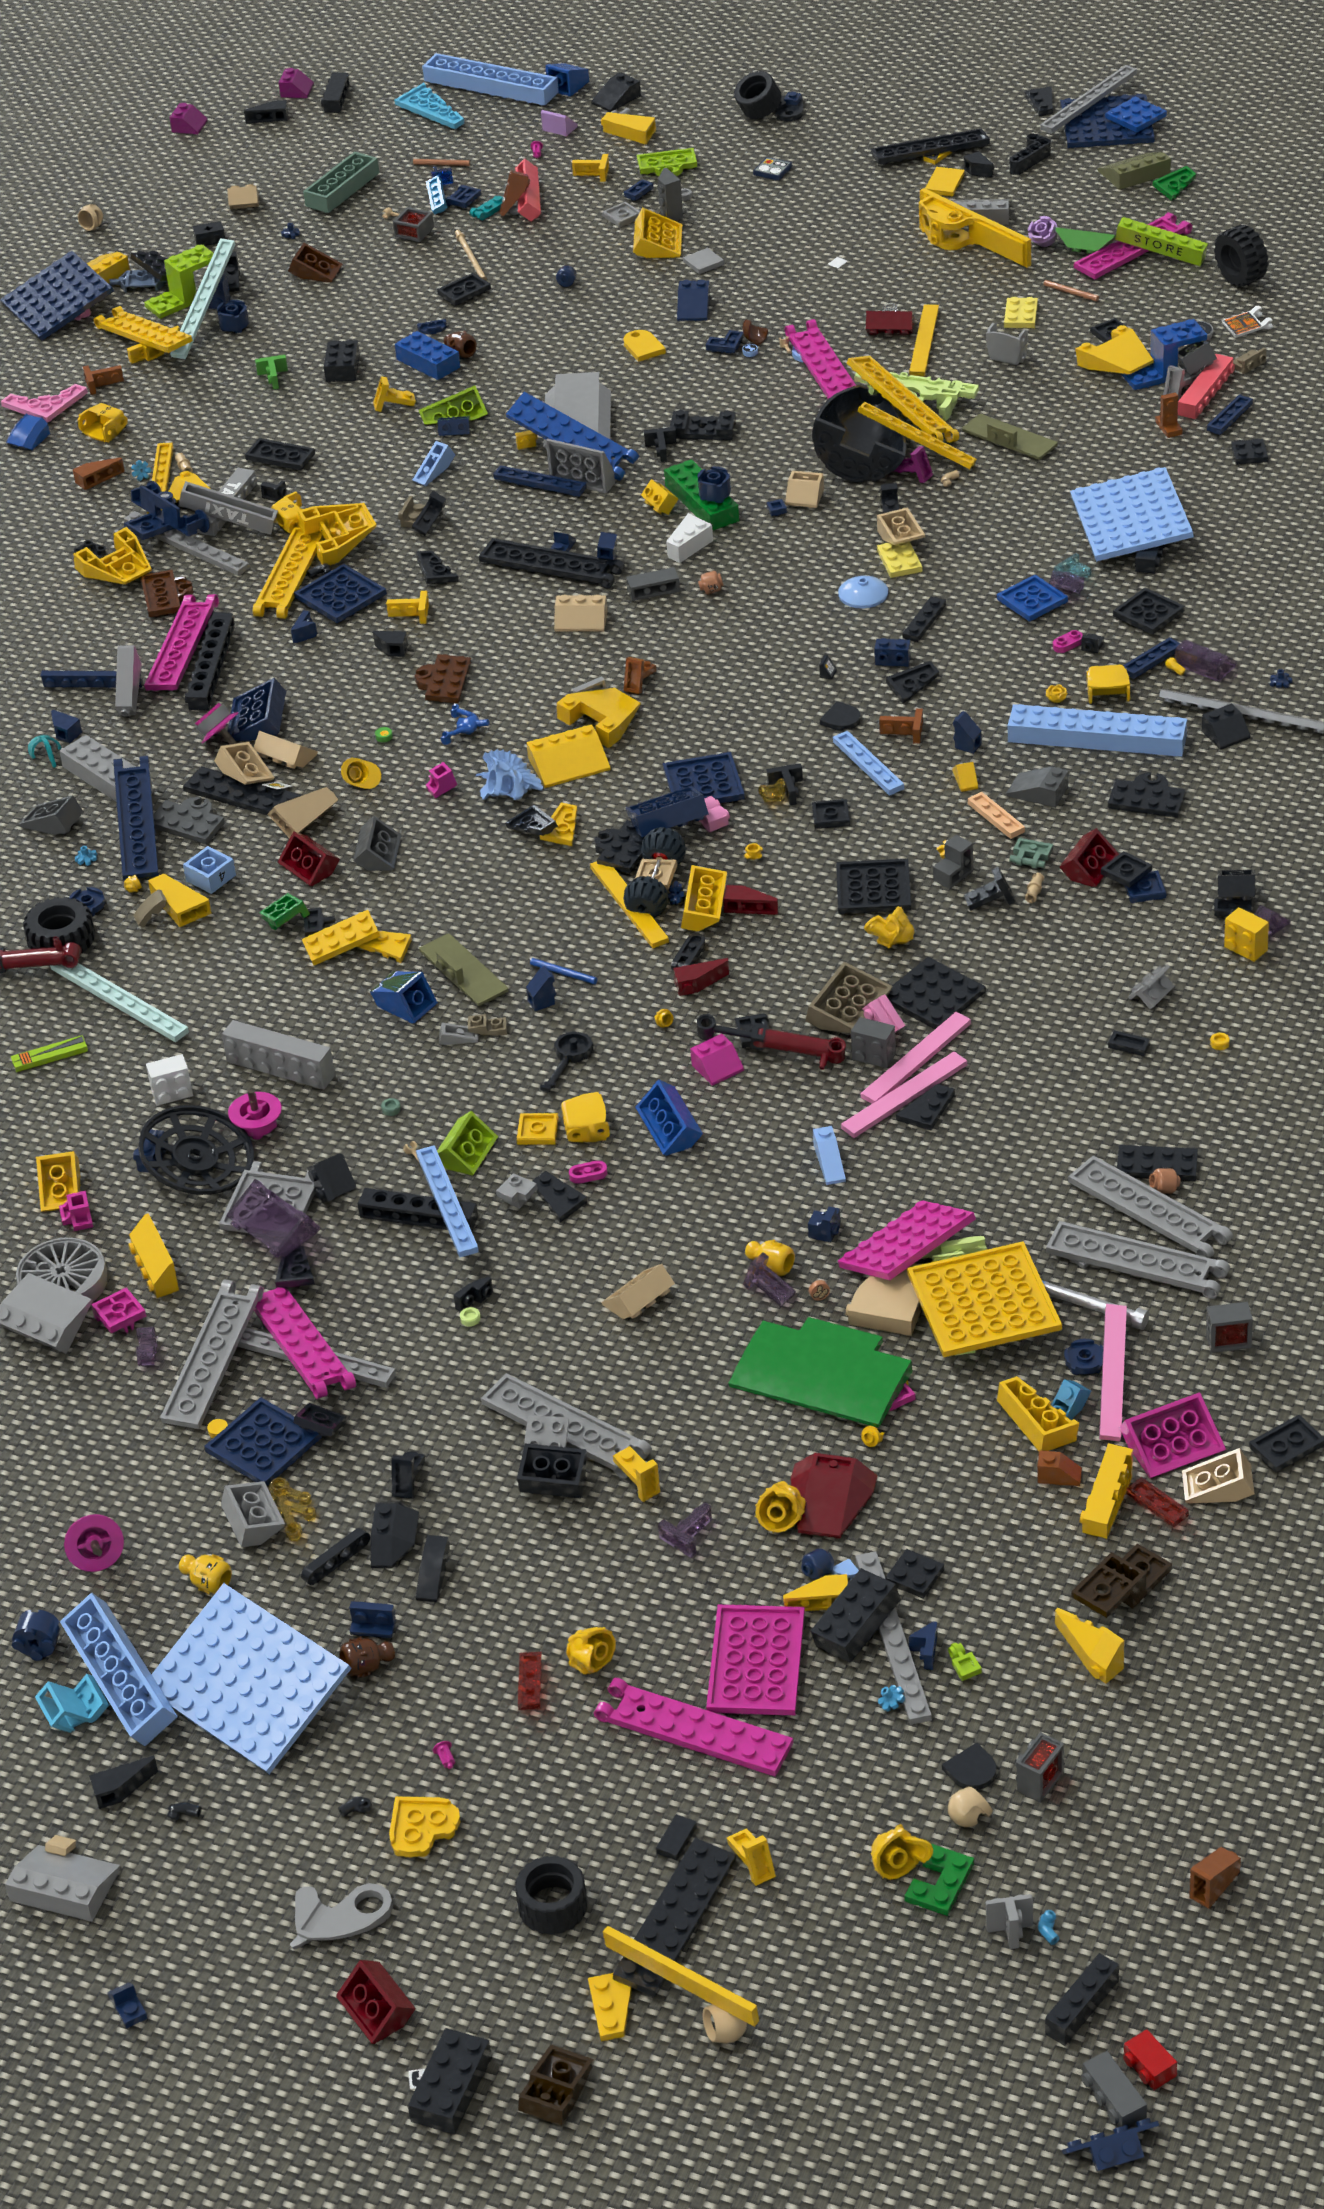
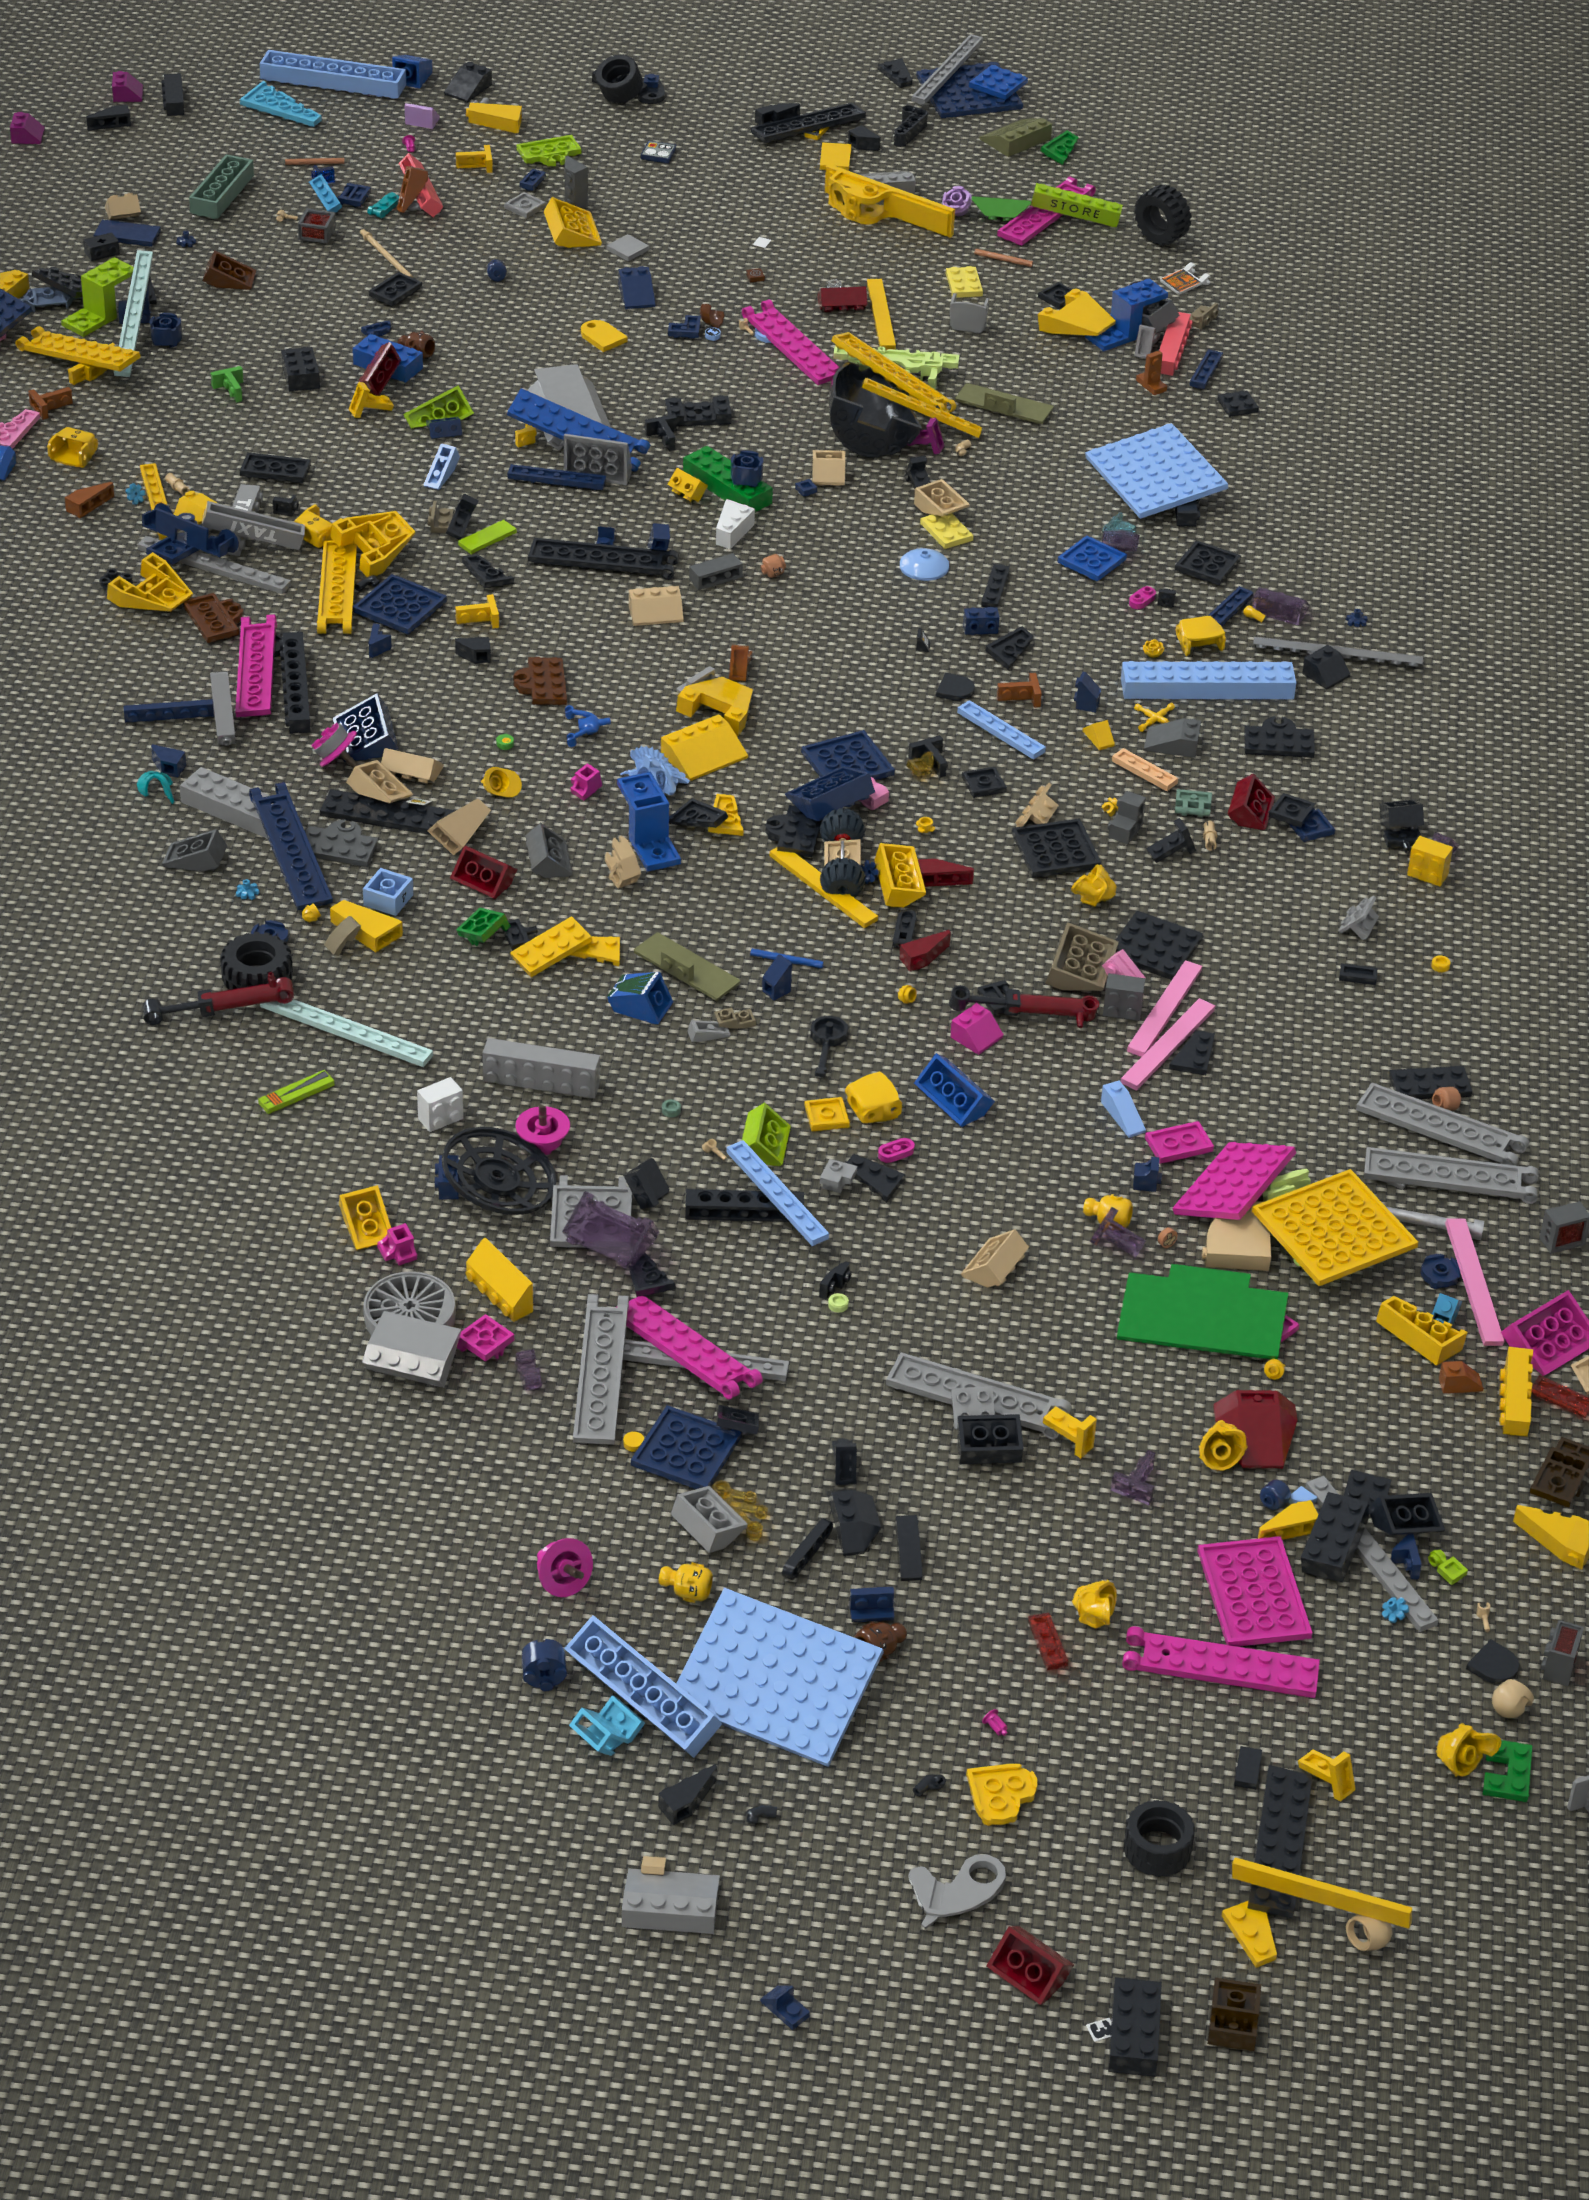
camera: 20 degrees left, 0 degrees up
none -> dark blue tile [93,219,161,247]
none -> dark red slope [359,342,401,396]
none -> lime piece [458,520,517,554]
none -> tan piece [605,836,641,889]
none -> blue bracket [617,772,681,872]
none -> reddish brown tile [746,268,765,283]
none -> black slope [755,103,800,125]
none -> tan bracket [1015,783,1059,827]
none -> yellow piece [1134,703,1175,732]
none -> dark pink plate [1145,1121,1214,1164]
none -> black slope [1369,1493,1445,1535]
none -> tan hand [1476,1602,1490,1632]

